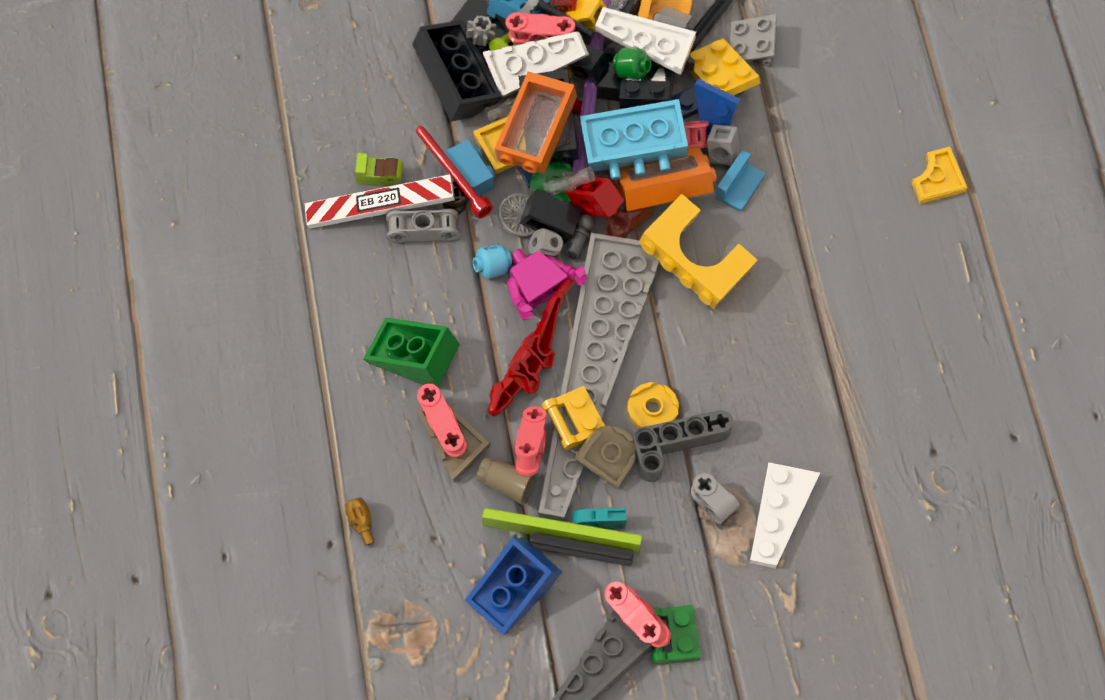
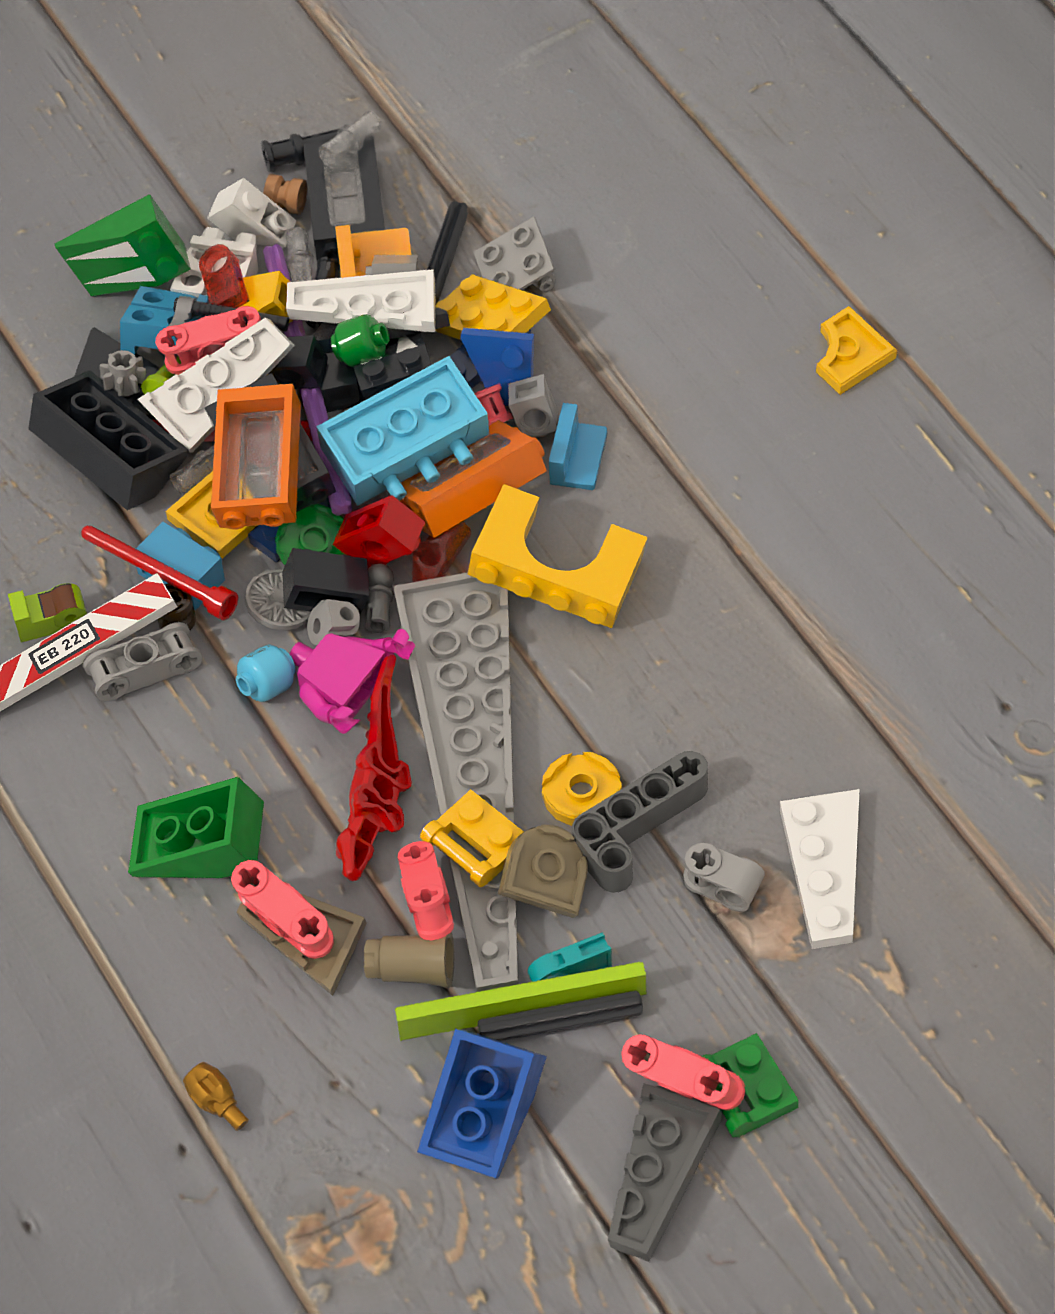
camera: 15 degrees left, 10 degrees down
clear pin [544,166,595,196] -> none

